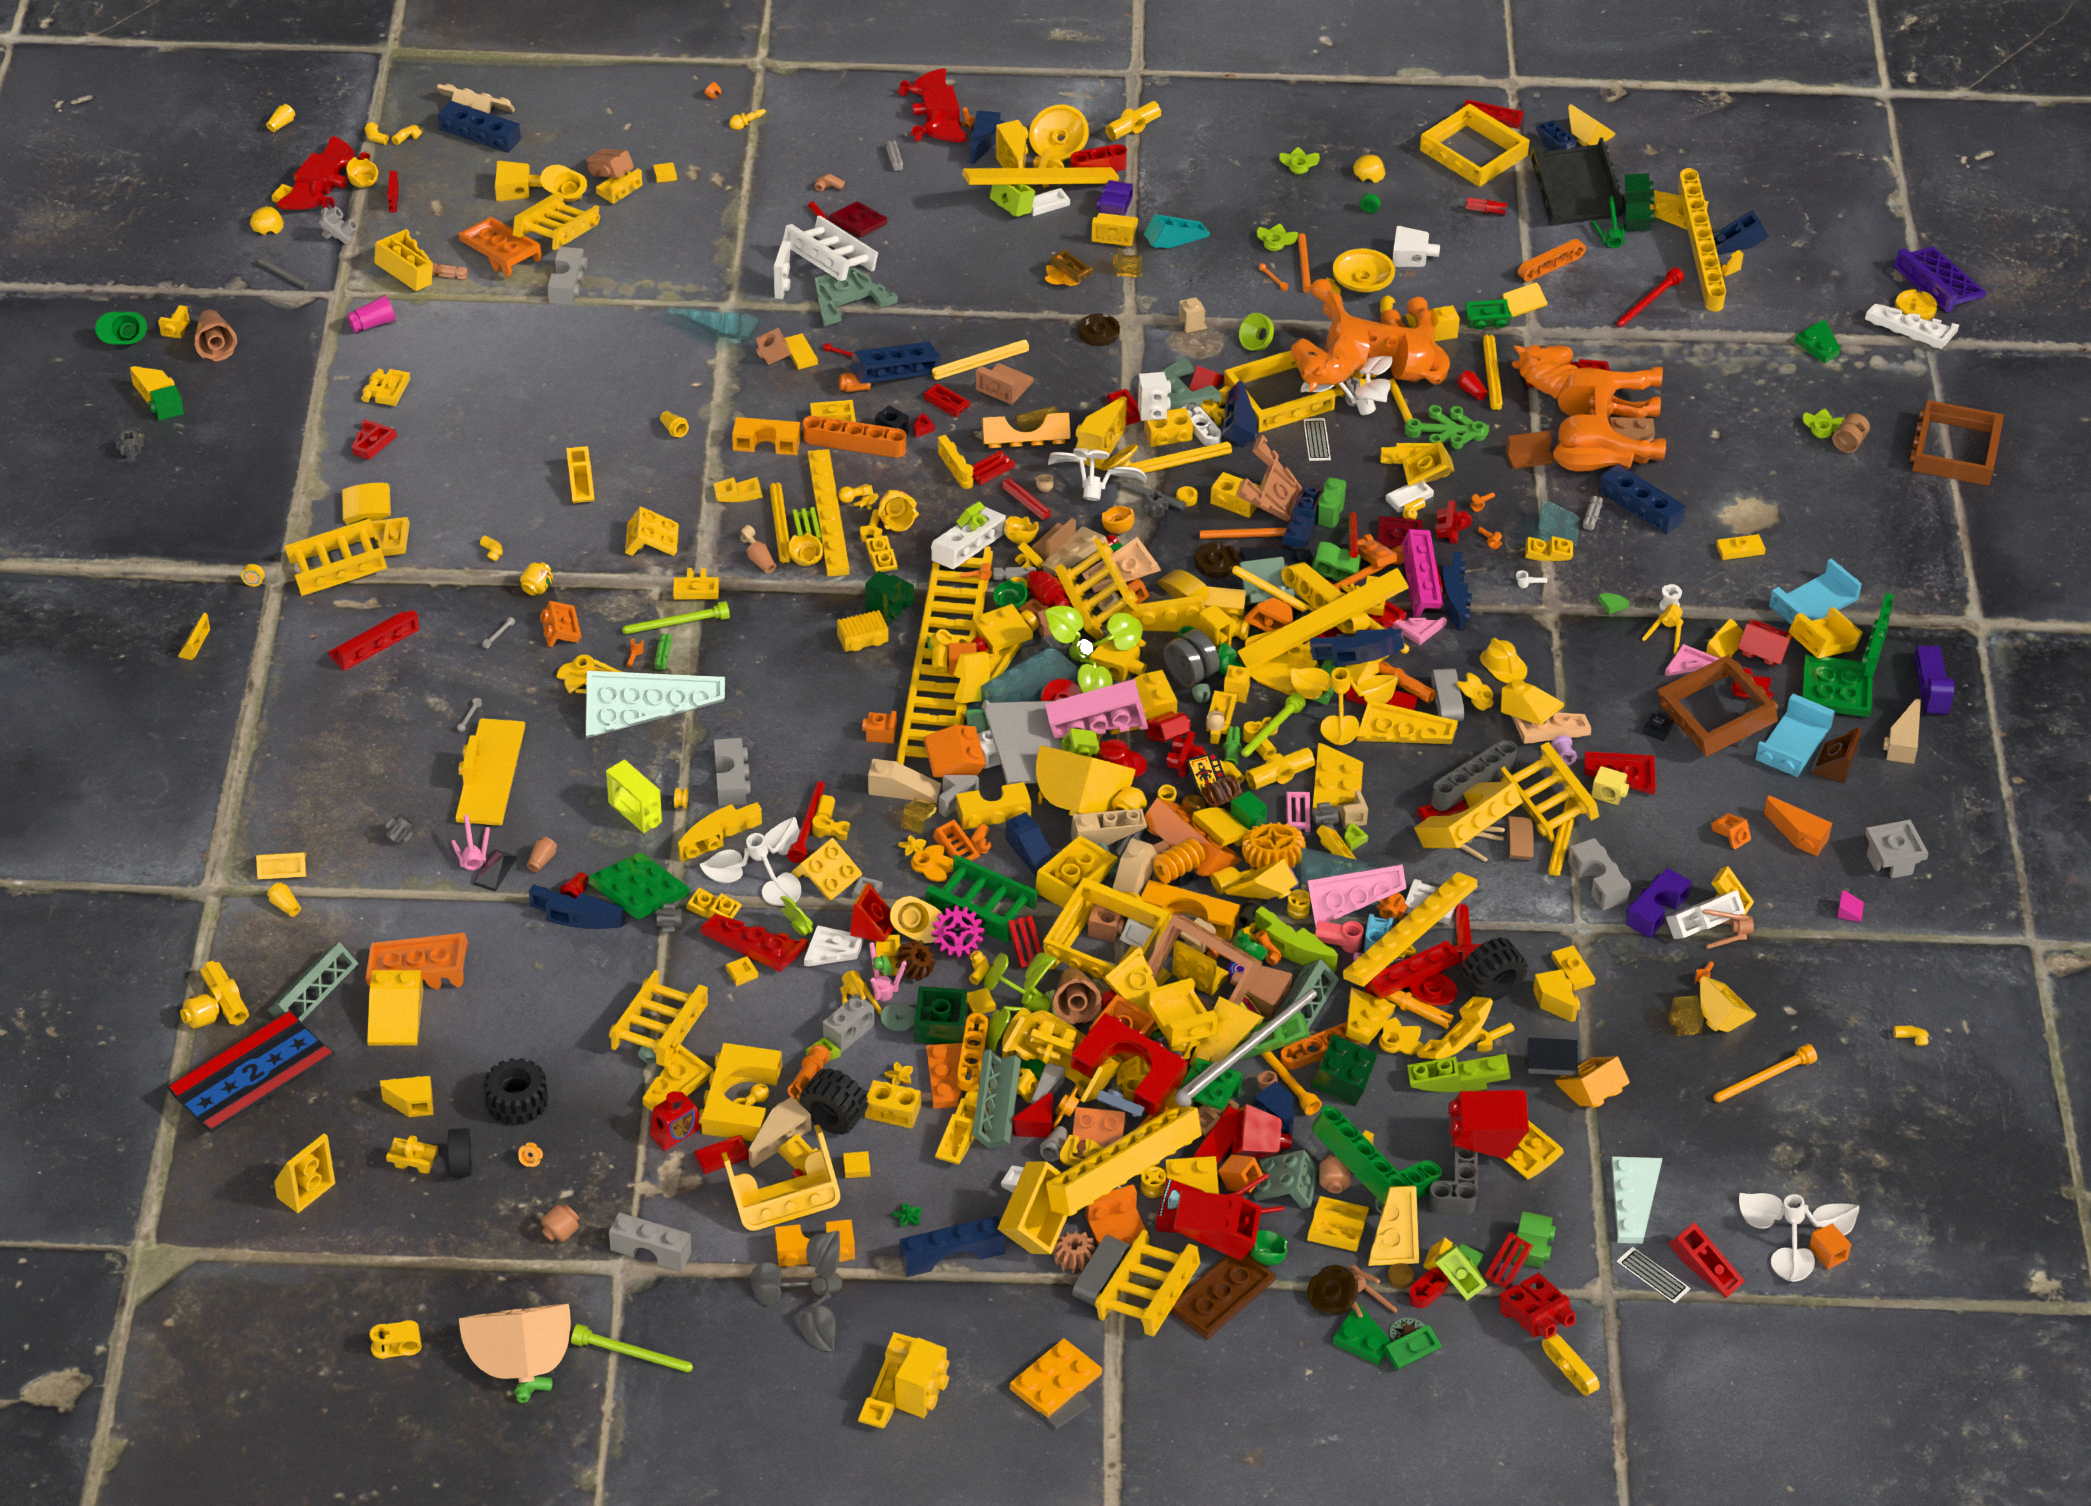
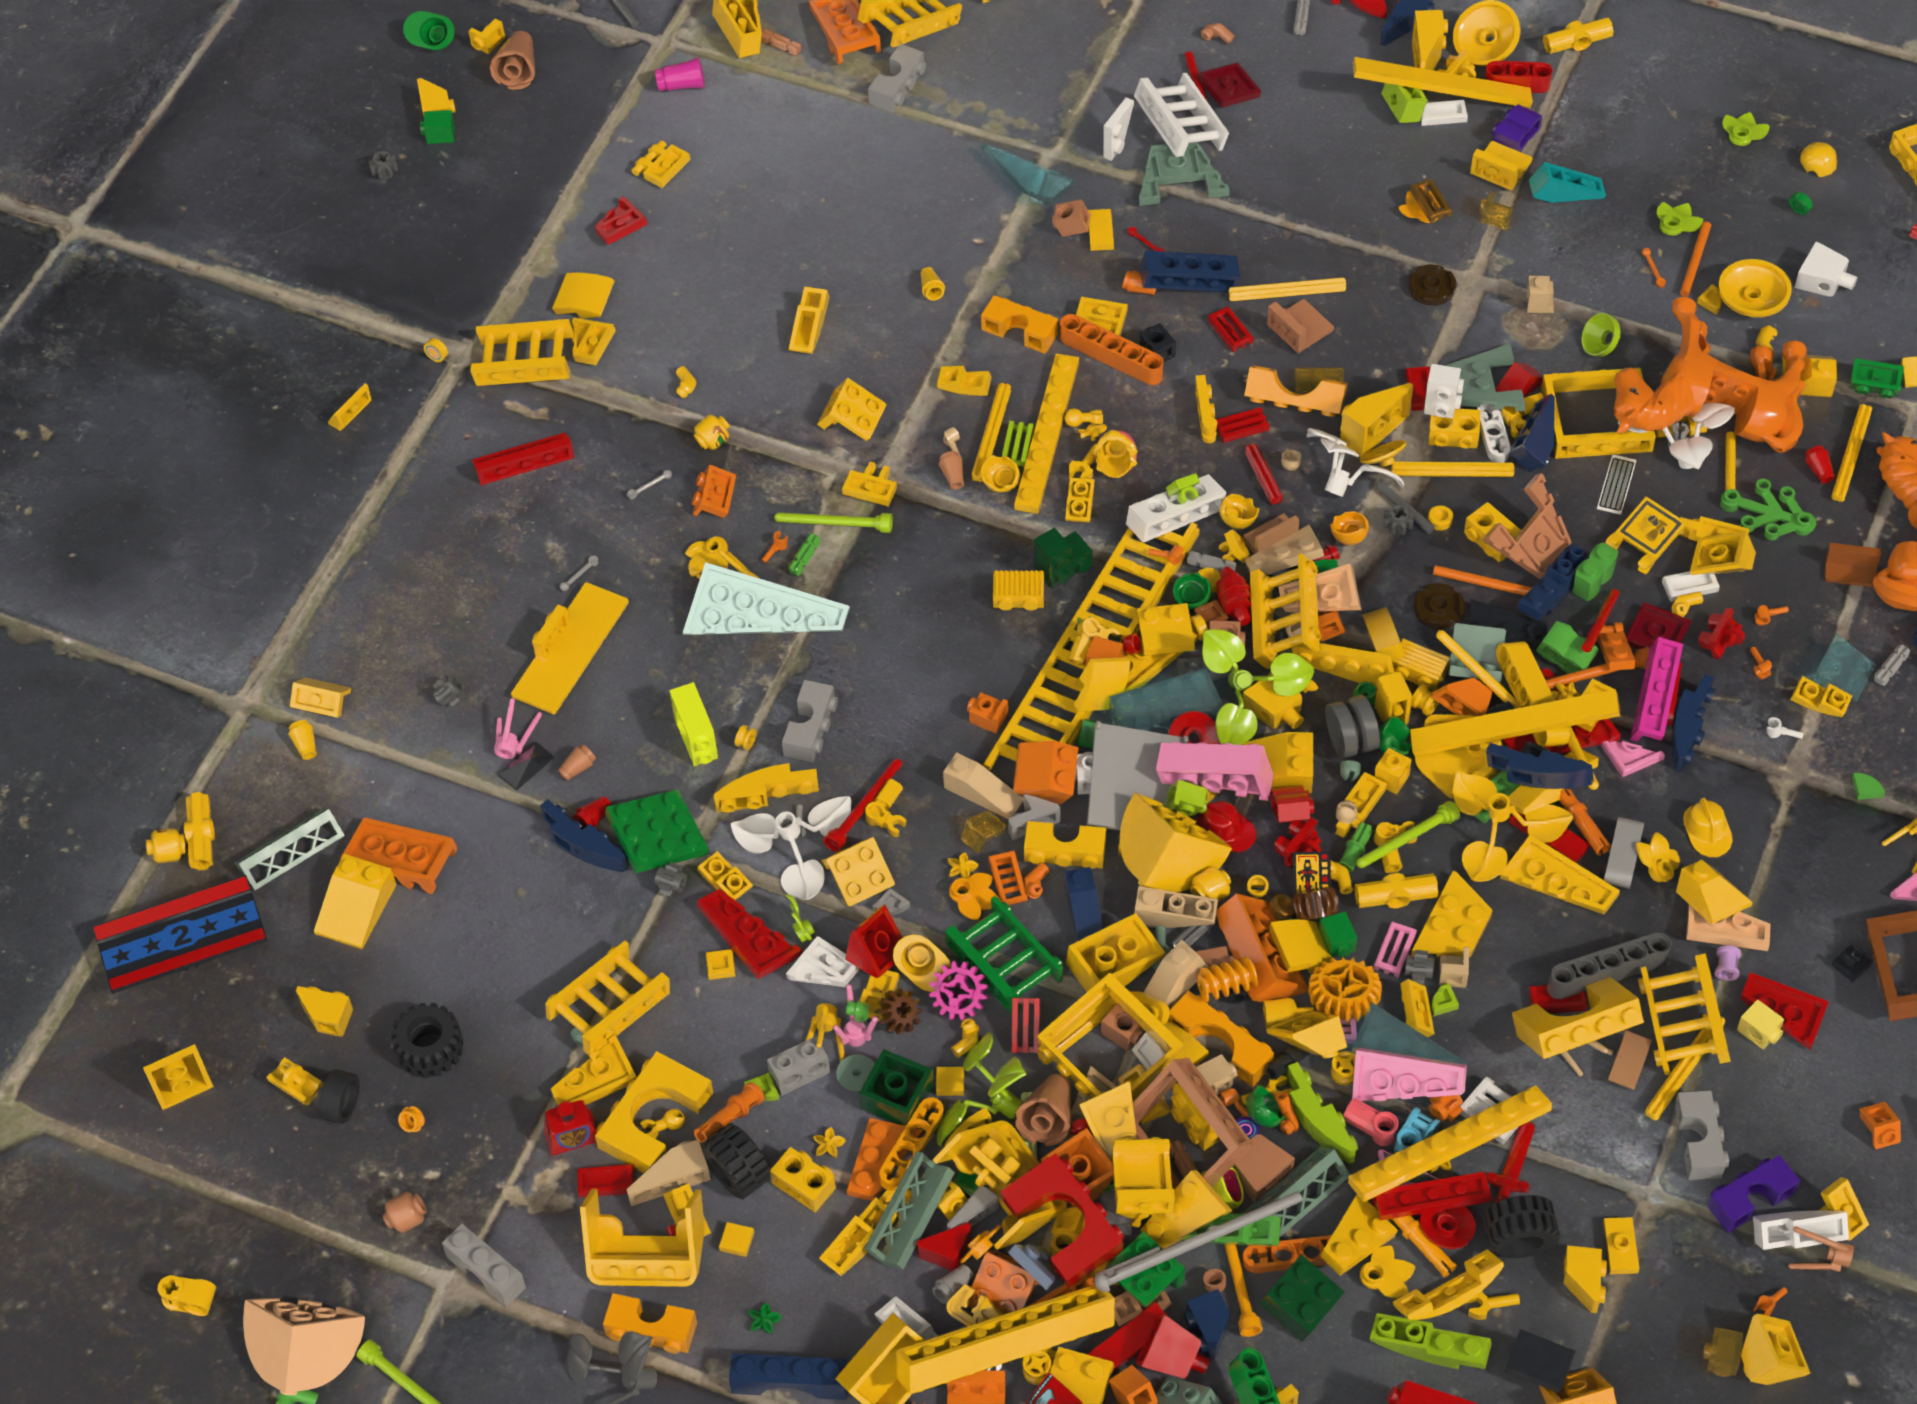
camera: 25 degrees right, 10 degrees up
red tile [913,413,935,438] -> none
none -> yellow flag [1605,497,1687,574]

